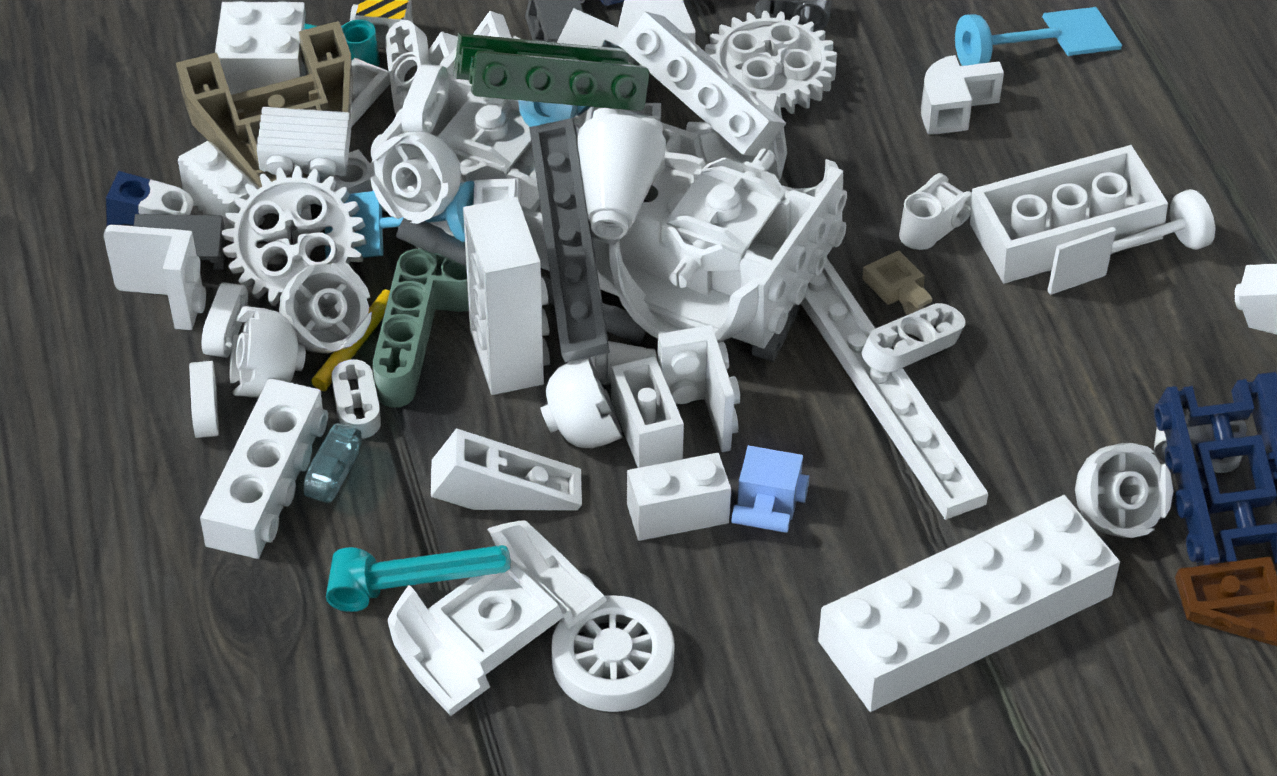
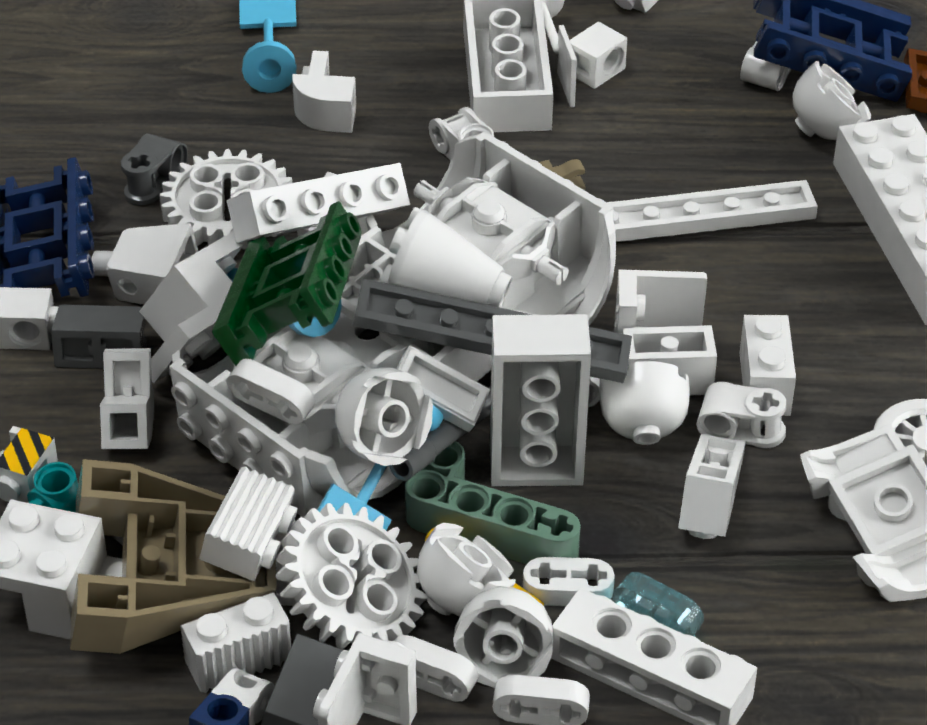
camera: 75 degrees left, 5 degrees down
teal axle [326,545,511,612] -> none
white beam [385,20,431,114] -> none
light blue brick [732,445,809,533] -> none
white beam [862,303,965,372] -> none
none -> white brick [570,21,627,89]
none -> white piece [696,382,786,448]

